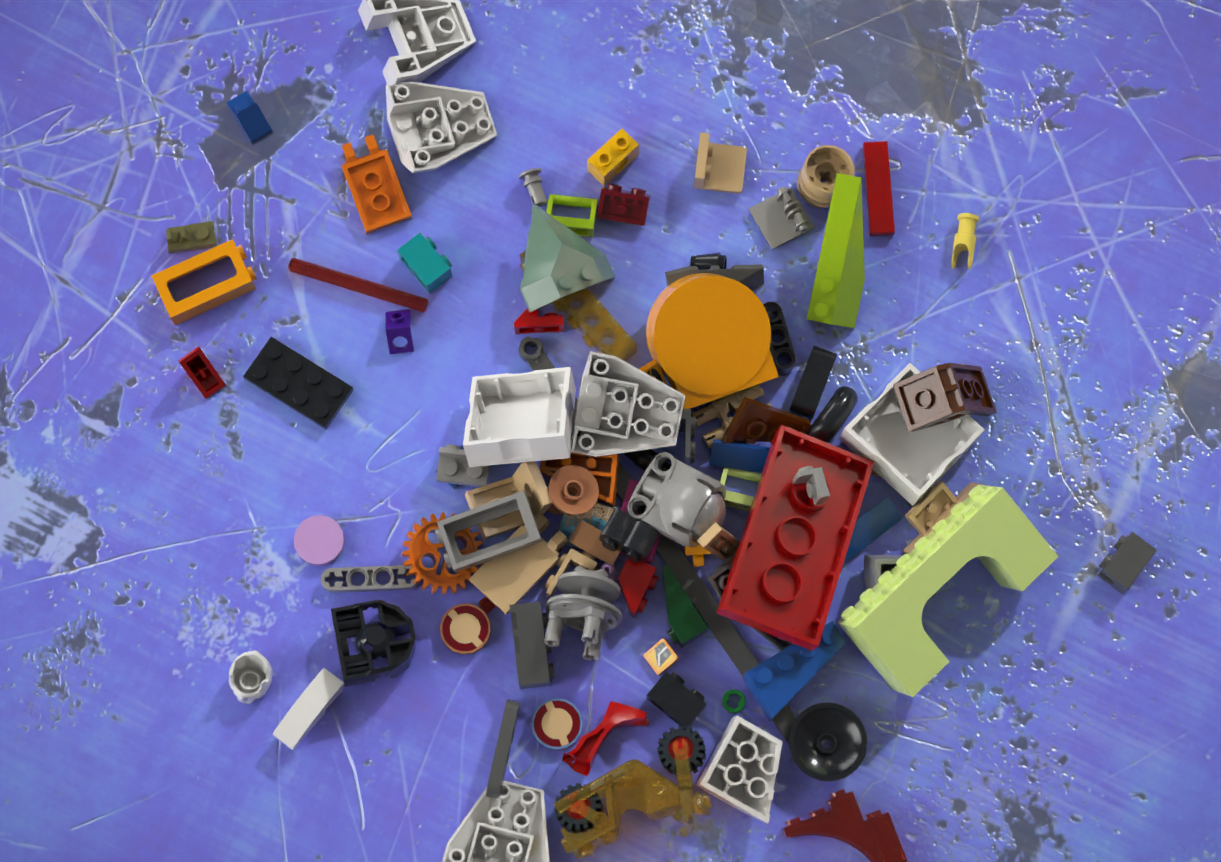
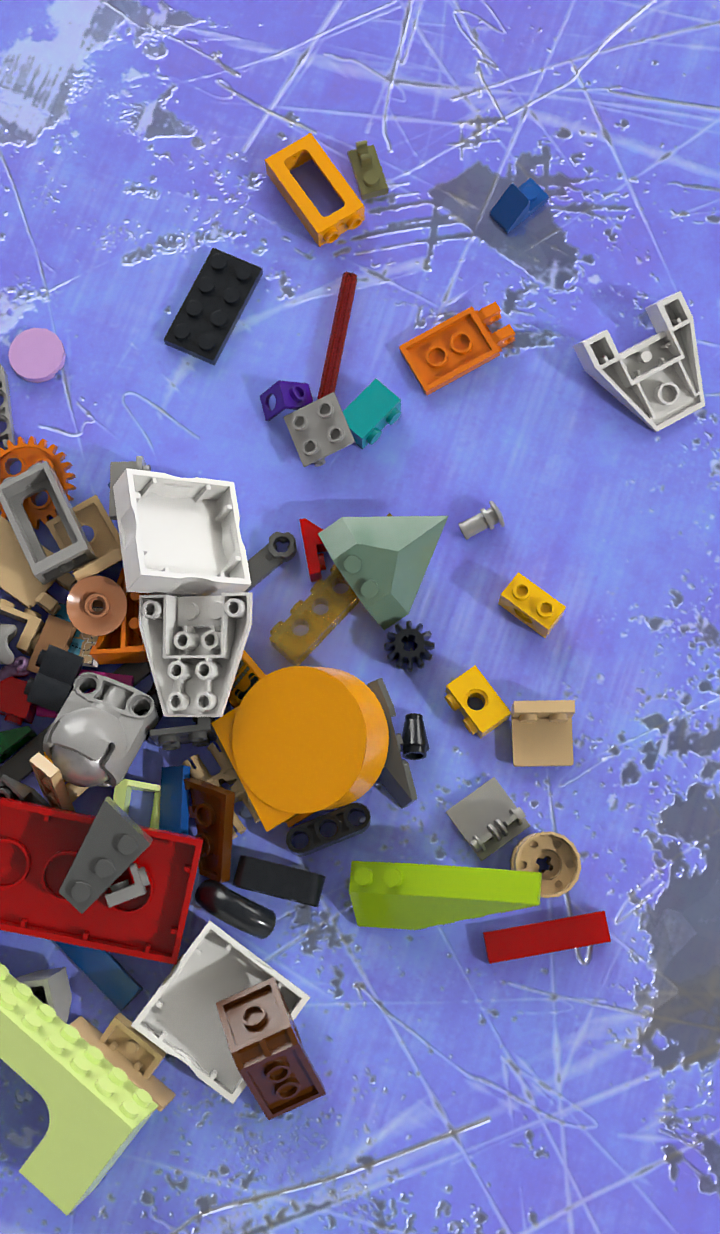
camera: 85 degrees right, 0 degrees up
red slope [178,346,226,399] -> none
white wedge [386,81,497,173] -> none
lime tile [546,194,598,237] -> none
dark red bracket [597,184,651,226] -> none
light yellow piece [951,213,979,269] -> none
none -> dark grey wedge [59,796,153,914]
none -> light grey hinge [283,392,355,467]
none -> black gear [384,621,435,672]
none -> yellow brick [445,665,511,739]

